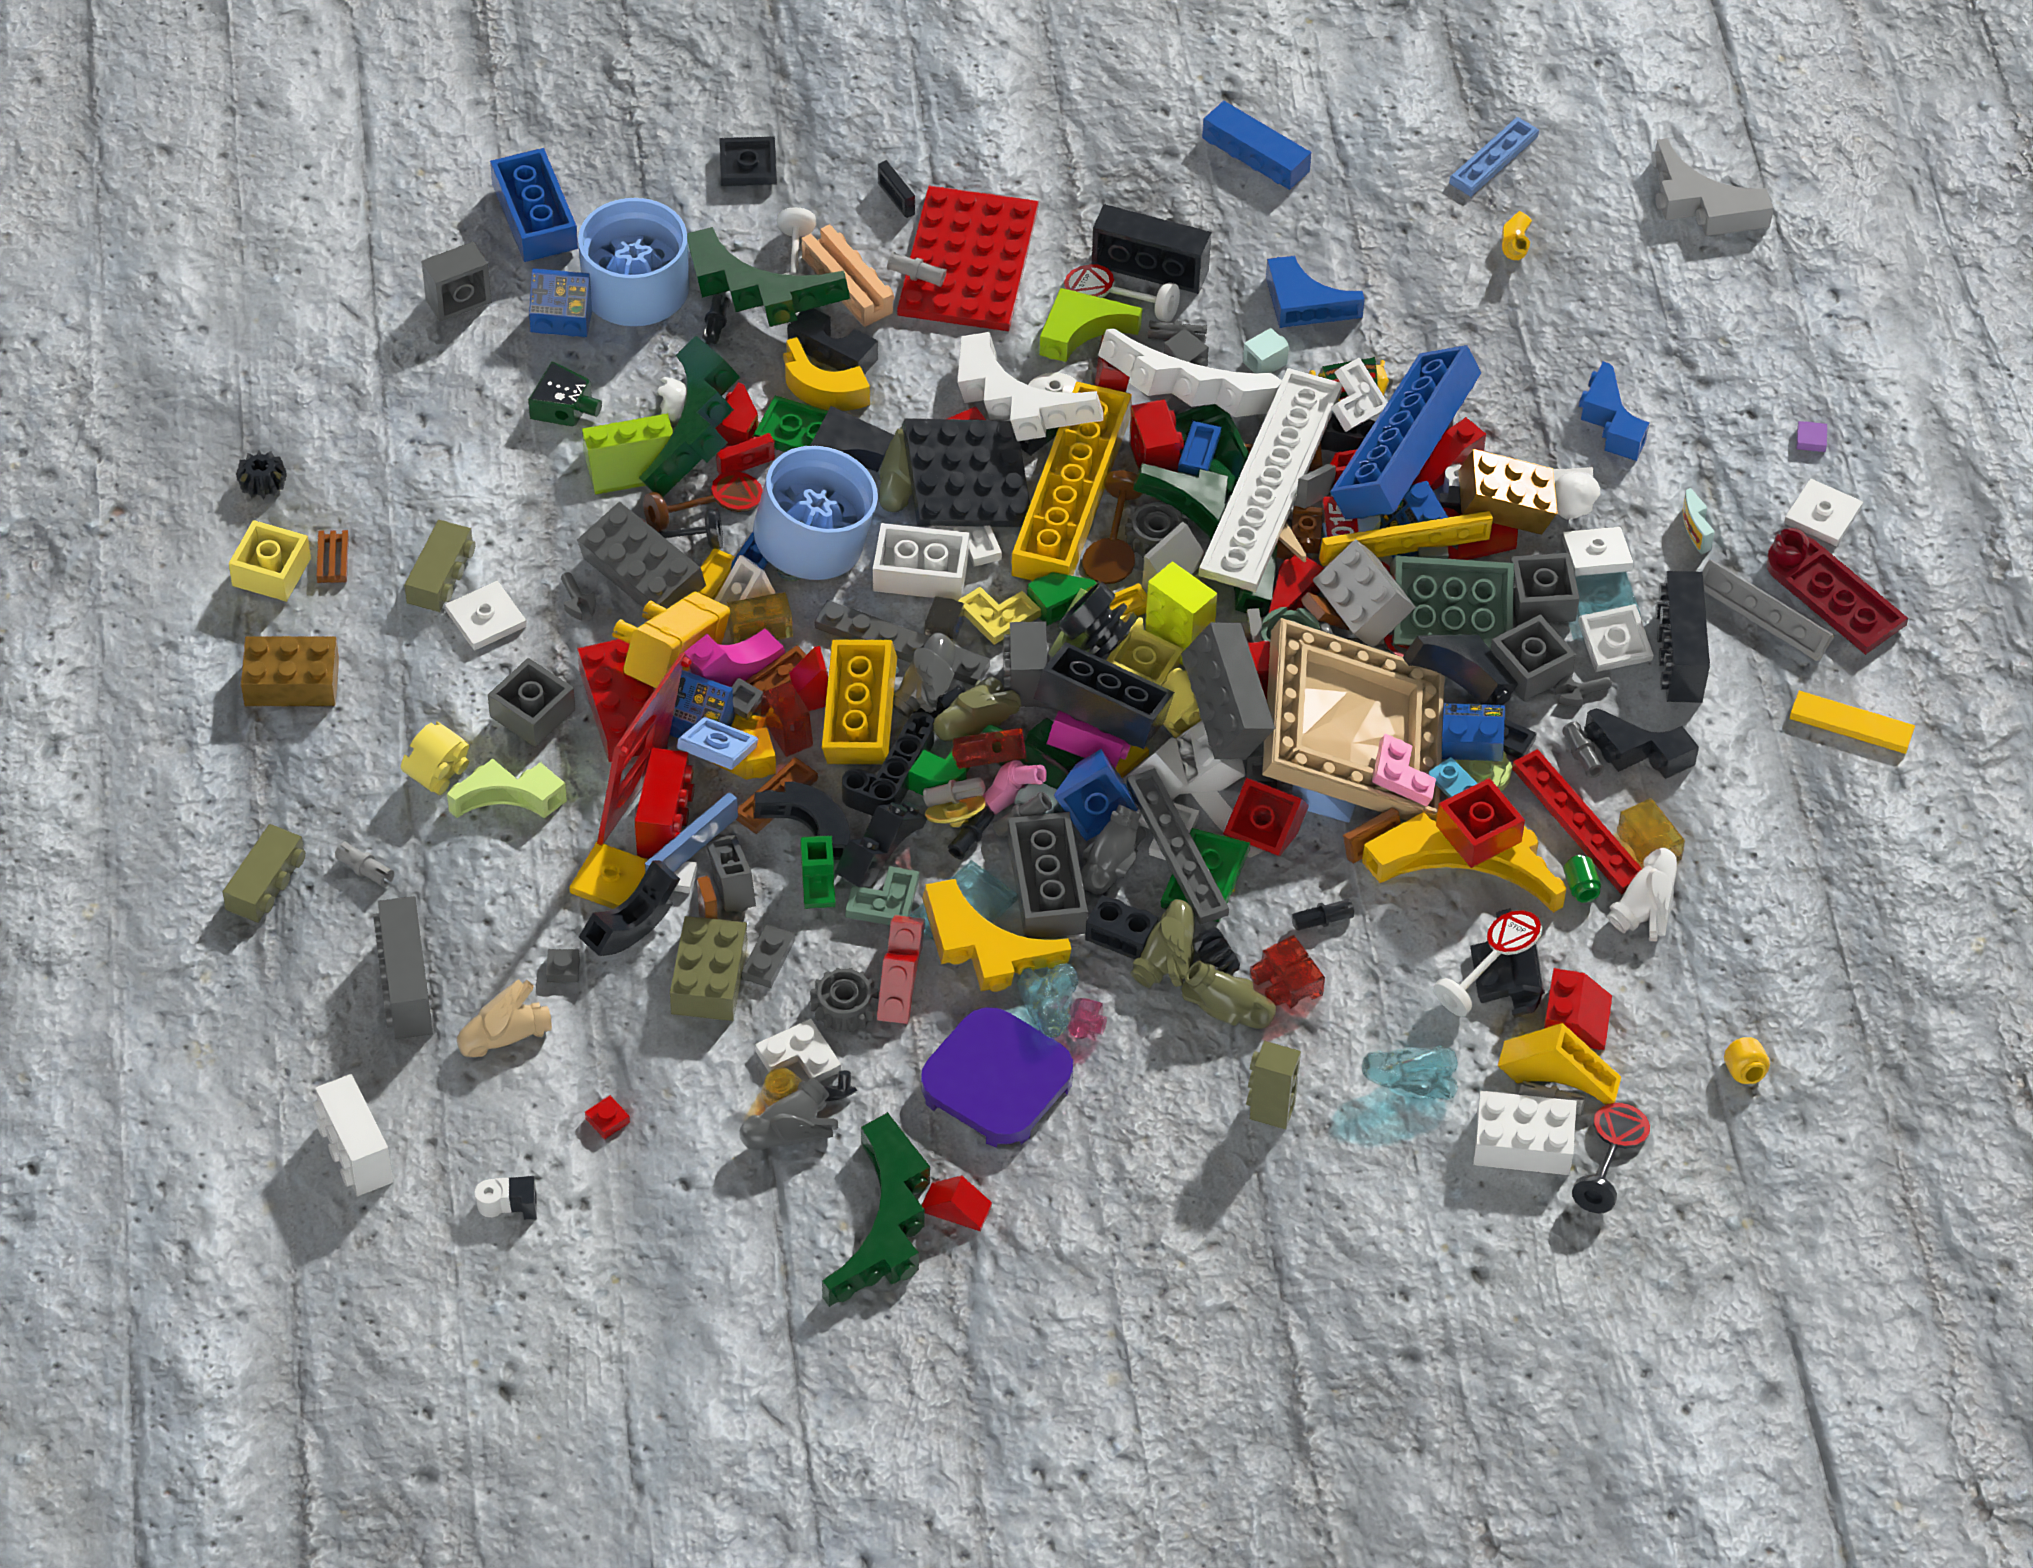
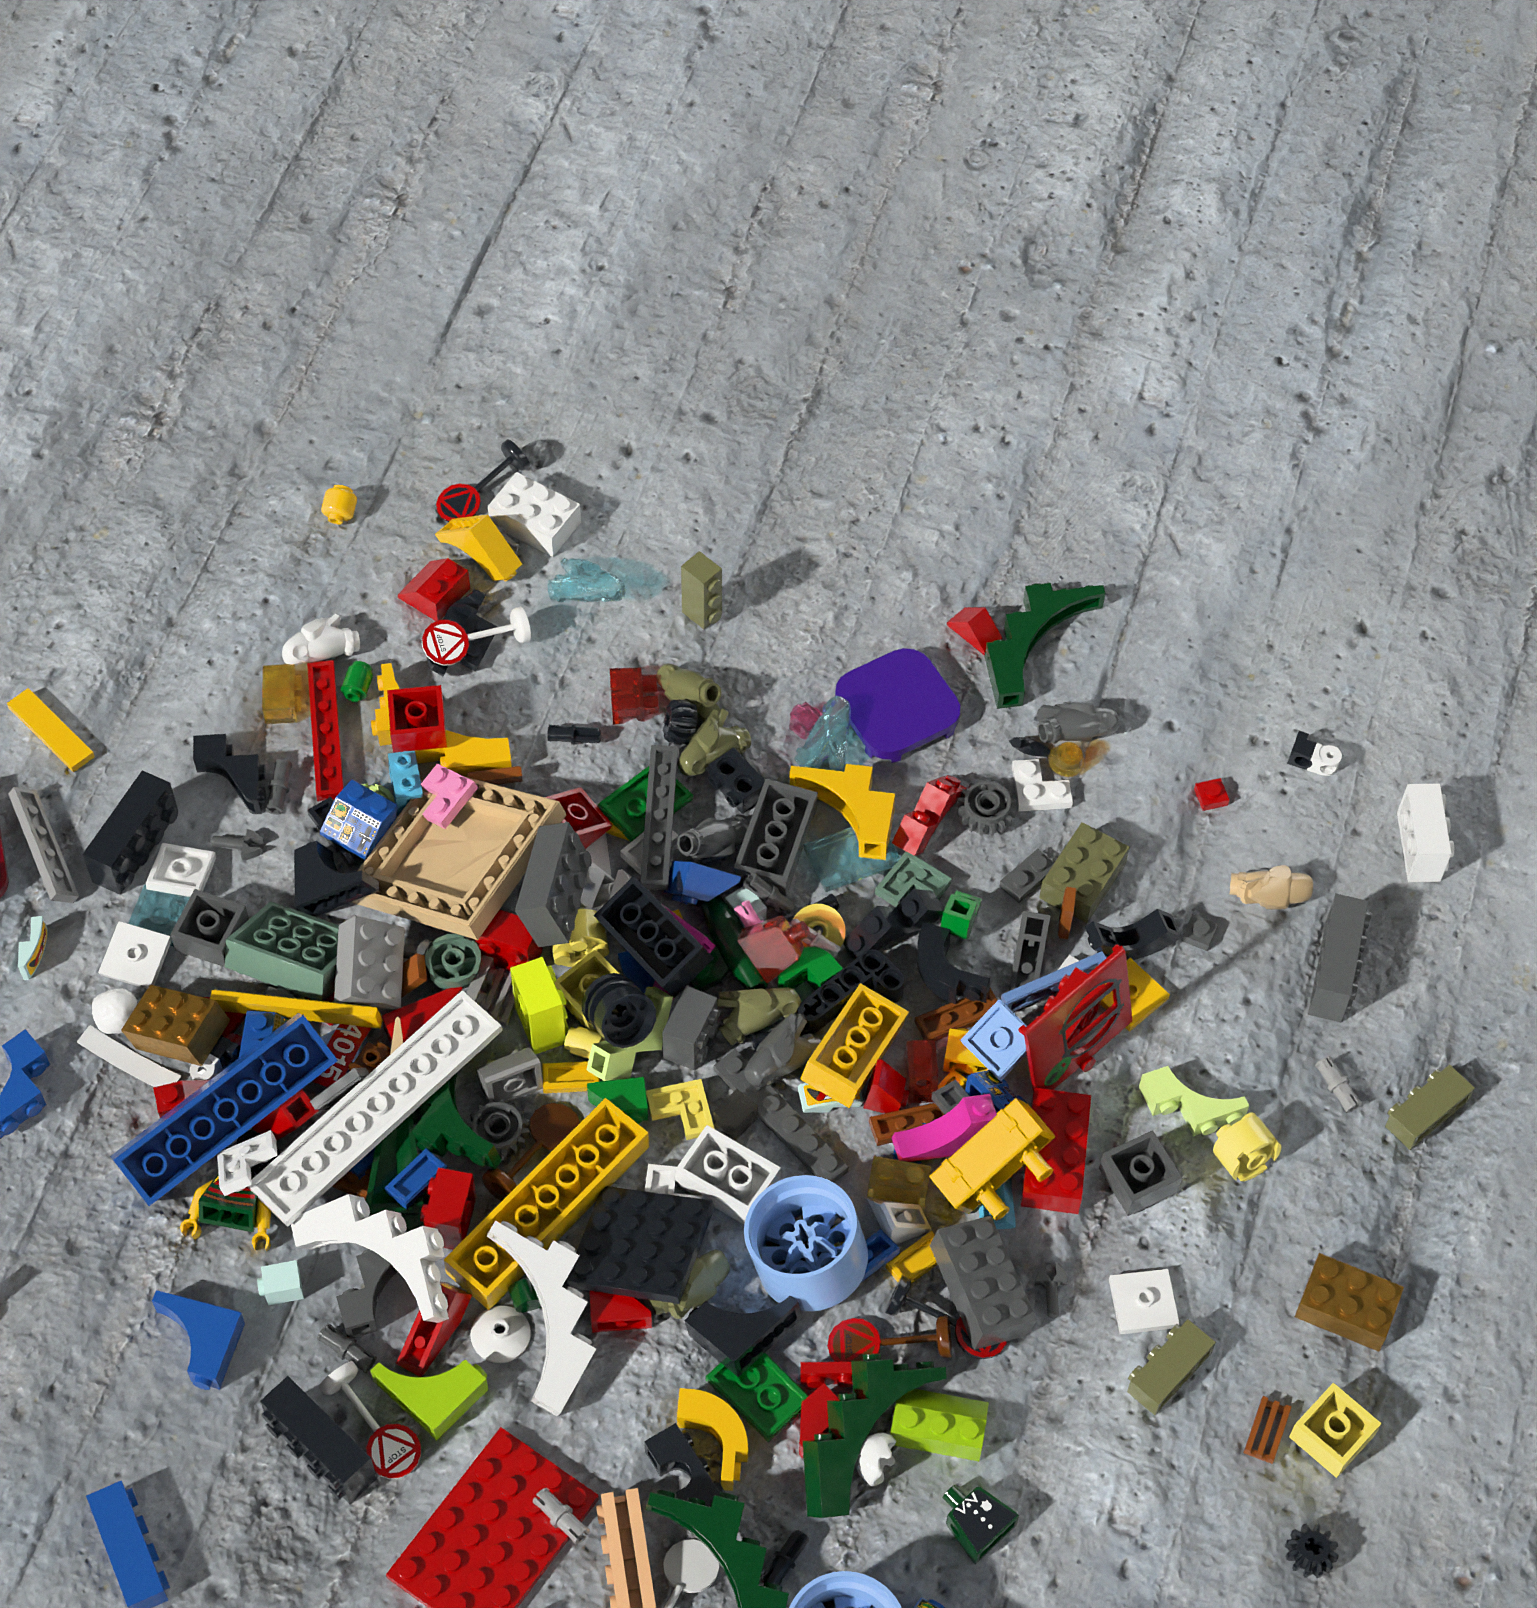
camera: 155 degrees left, 5 degrees up
dark grey brick [1490,614,1576,701] -> none

